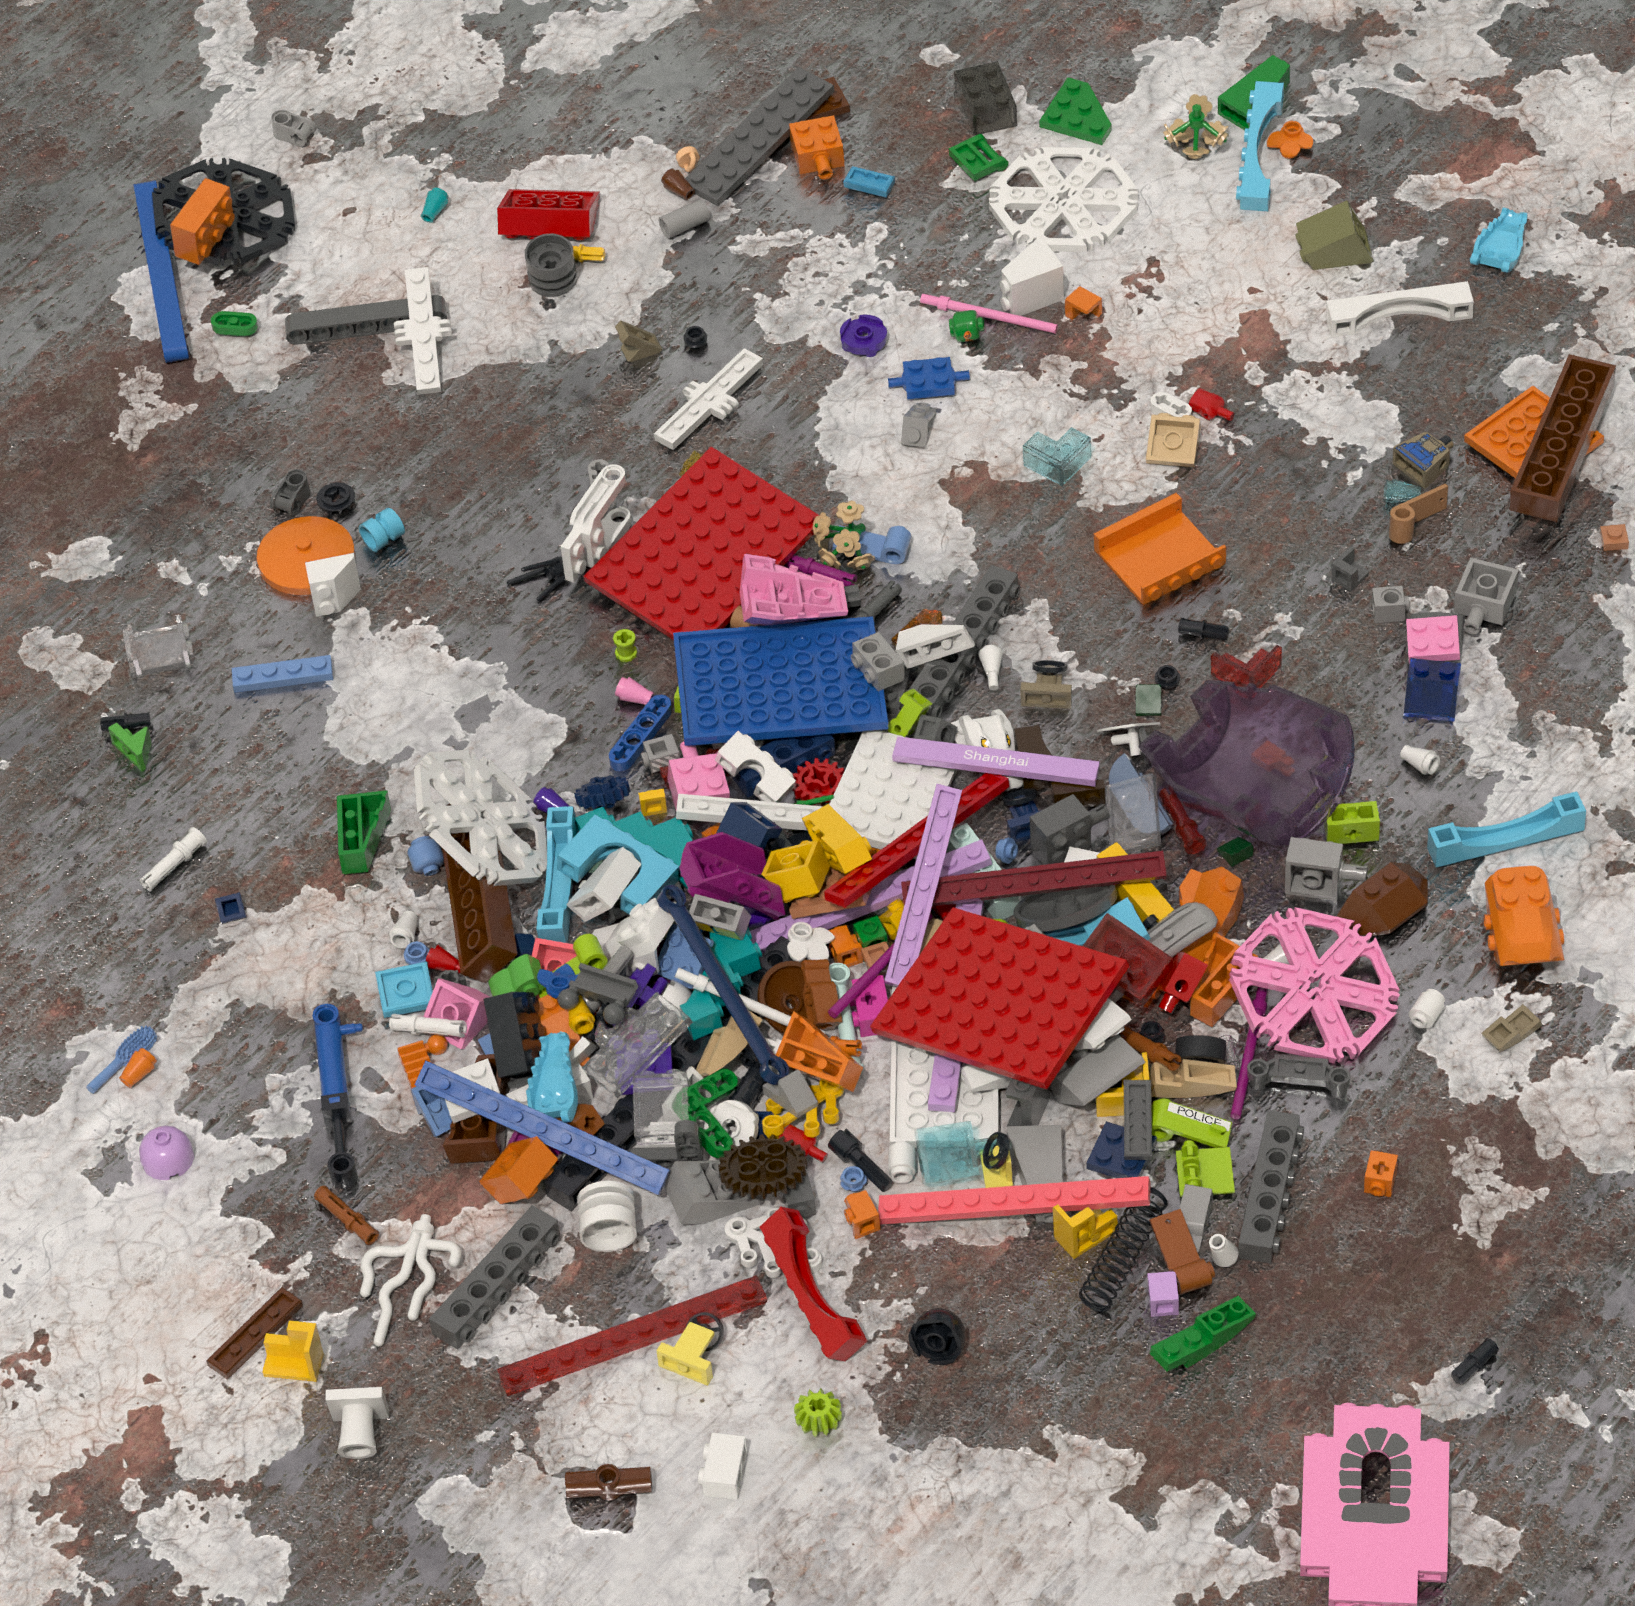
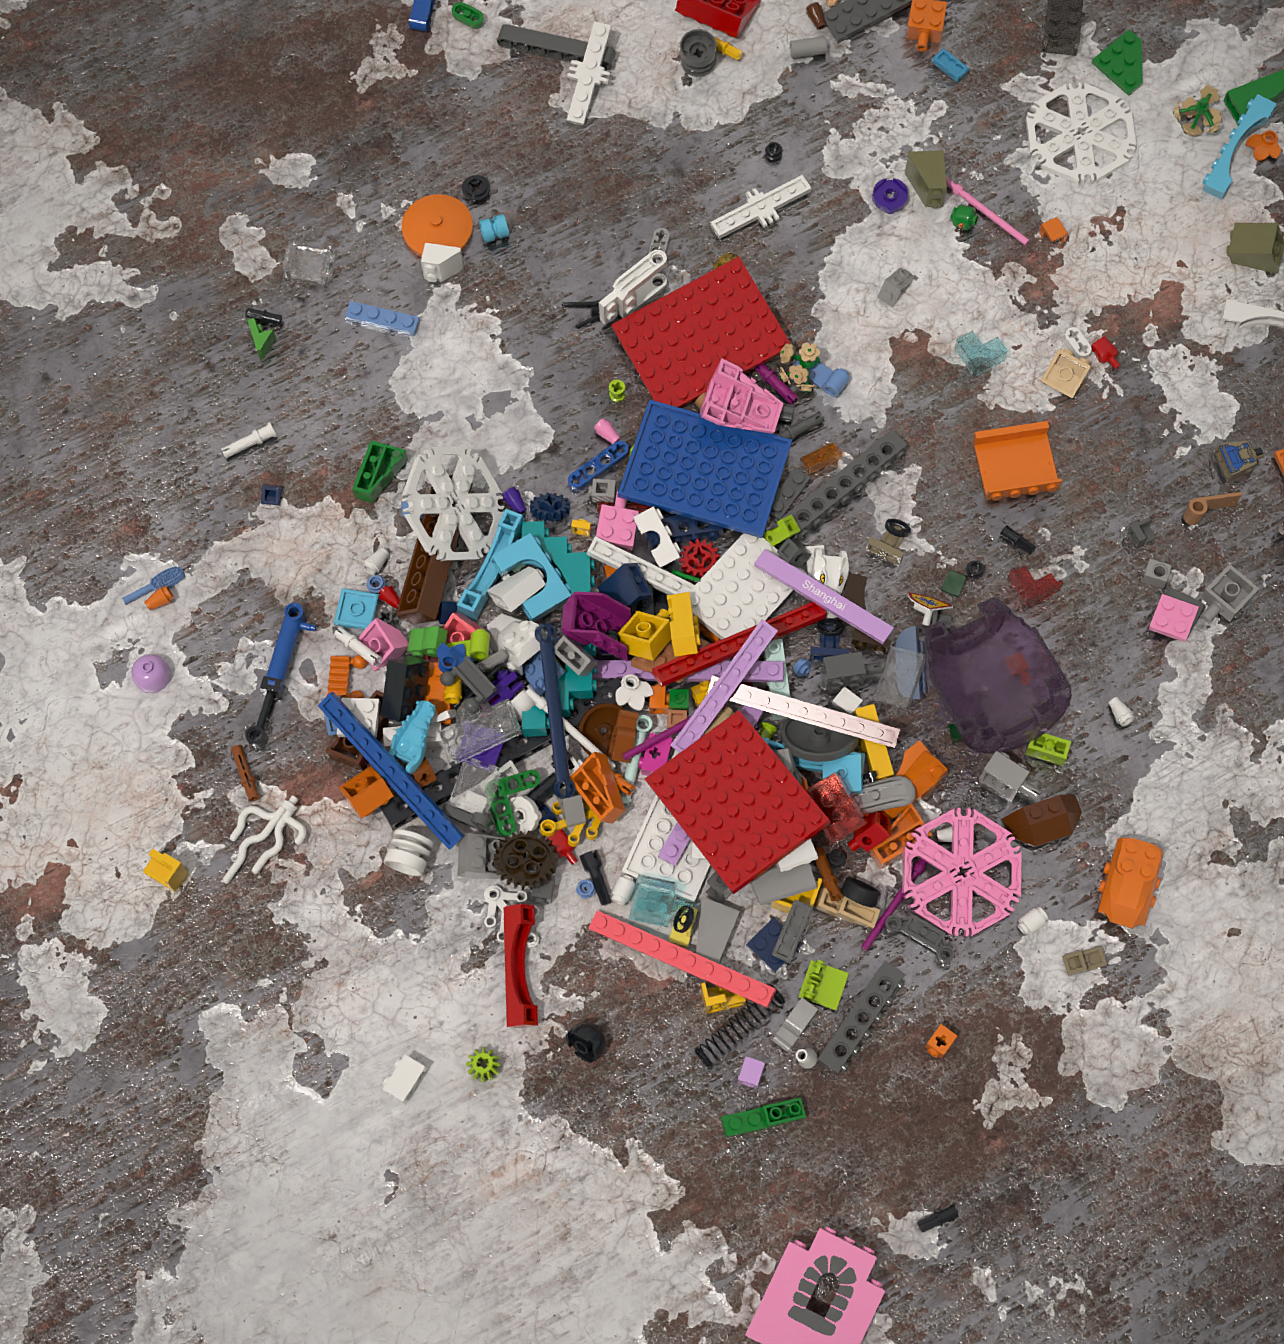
camera: 20 degrees right, 20 degrees up
reddish brown tile [206,1287,303,1380] -> none
dark grey piece [270,469,310,516] -> none
white plant [325,1387,389,1459] -> none
dark grey brick [429,1205,560,1350] -> none
clear red plate [497,1275,767,1396] -> none
reddish brown piece [565,1464,652,1501] -> none
dark tan slope [615,320,663,362] -> none
light yellow piece [656,1312,724,1386] -> none
tan slope [696,1010,762,1077] -> none
orange brick [844,1190,880,1240] -> none
light grey brick [851,632,904,691] -> none
blue plate [888,357,970,399] -> none
white slope [895,624,975,669] -> none
green plate [949,134,1009,181] -> none
white cone [978,645,1003,691] -> none
white slope [999,237,1064,316] -> none
dark orange door [1149,1209,1215,1295] -> none
lime door [1151,1098,1232,1148] -> none
clear red pin [1159,786,1207,854] -> none
clear light blue cone [1383,479,1421,503] -> none
clear blue slope [1403,658,1461,722] -> none
medium azure arch [1427,791,1586,867] -> none
none -> olive slope [905,150,947,208]

